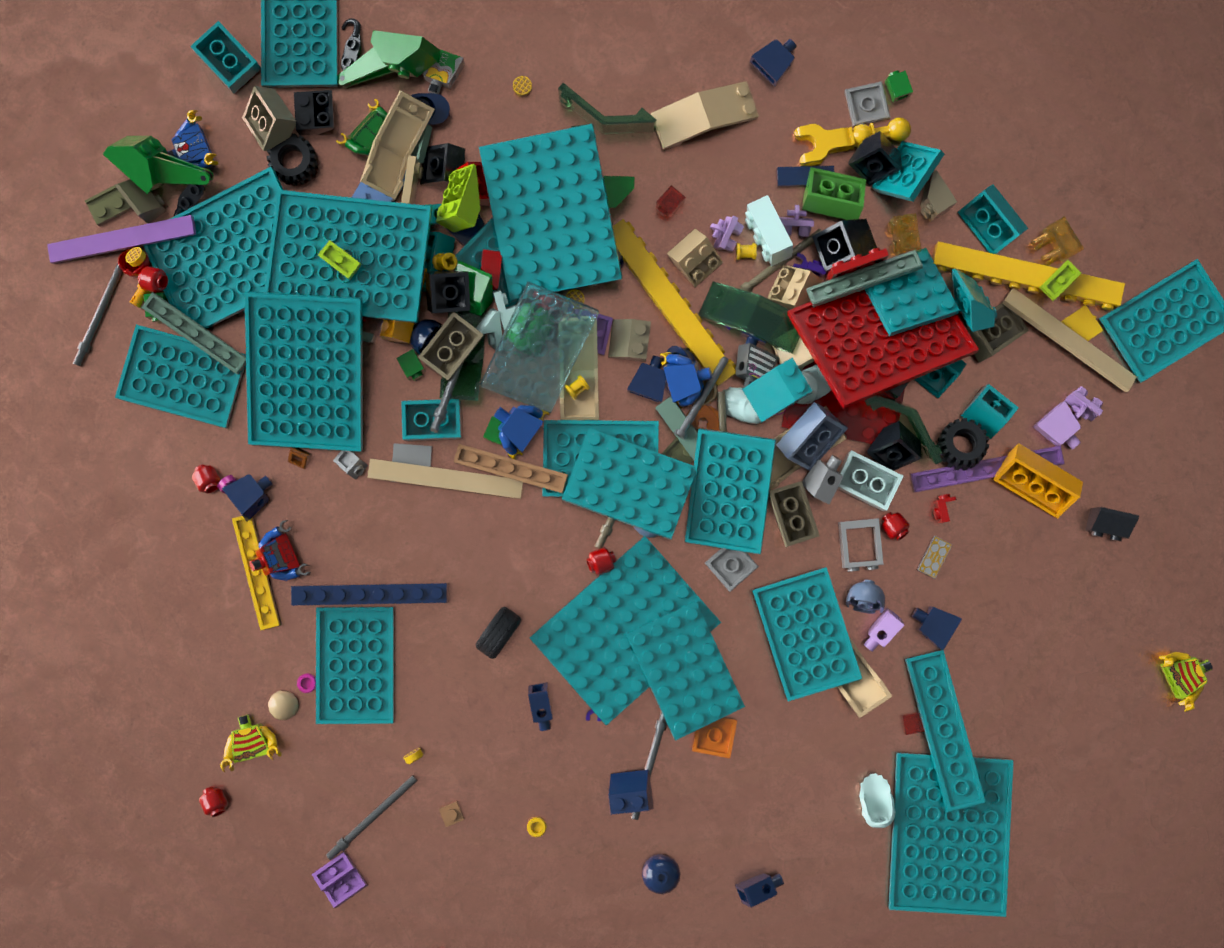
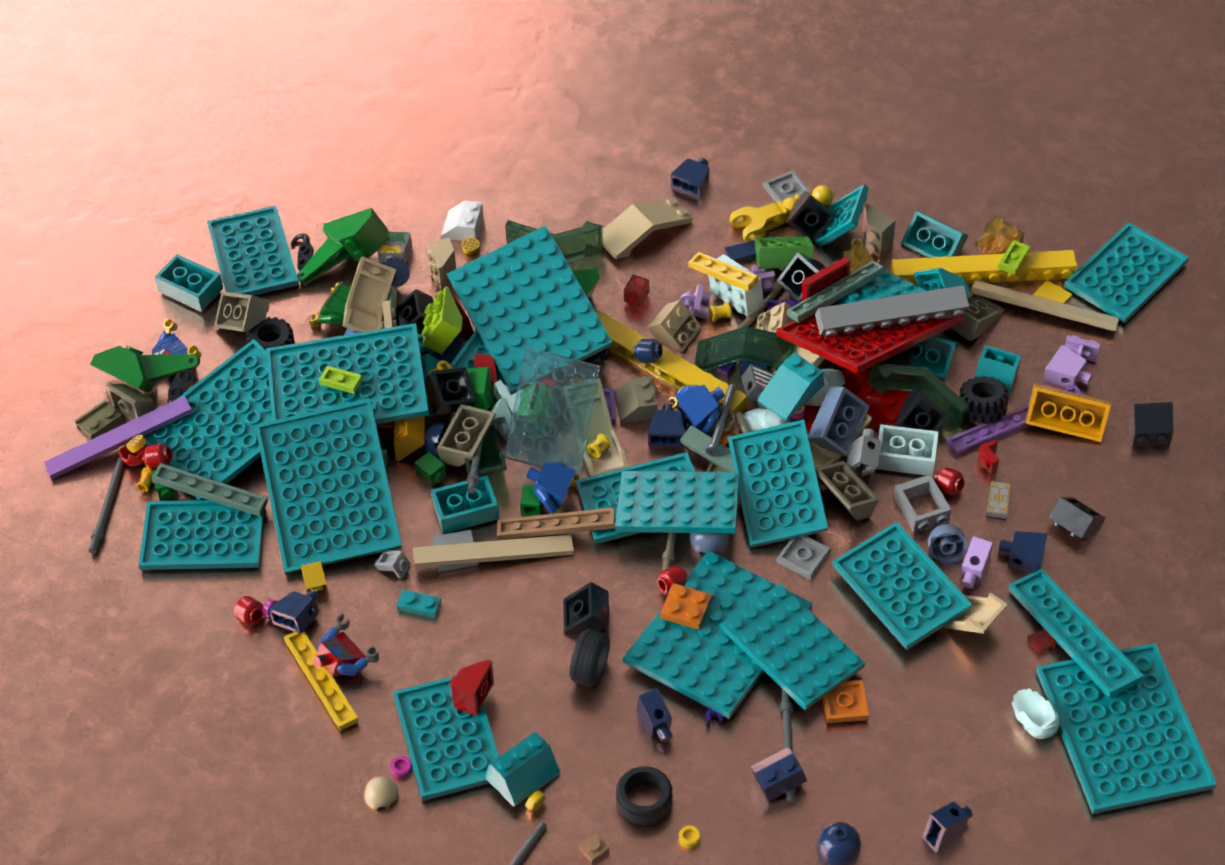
camera: 10 degrees left, 35 degrees down
torso [220,715,282,772] -> none
dark orange slope [288,447,312,469] -> none
dark blue brick [291,583,449,606] -> none
black slope [294,90,334,136] -> none
green brick [885,70,913,103] -> none
none -> yellow brick [301,561,326,591]
none -> teal plate [396,590,442,618]
none -> tan slope [426,237,456,292]
none -> white slope [441,200,484,241]
none -> red slope [450,659,494,716]
none -> teal slope [485,731,560,807]
none -> black slope [563,582,610,634]
none -> black tyre [616,766,673,825]
none -> dark blue head [633,339,663,363]
none -> orange plate [660,583,712,630]
none -> yellow tile [688,252,759,292]
none -> light grey brick [815,285,969,337]
none -> slope [1049,497,1106,539]

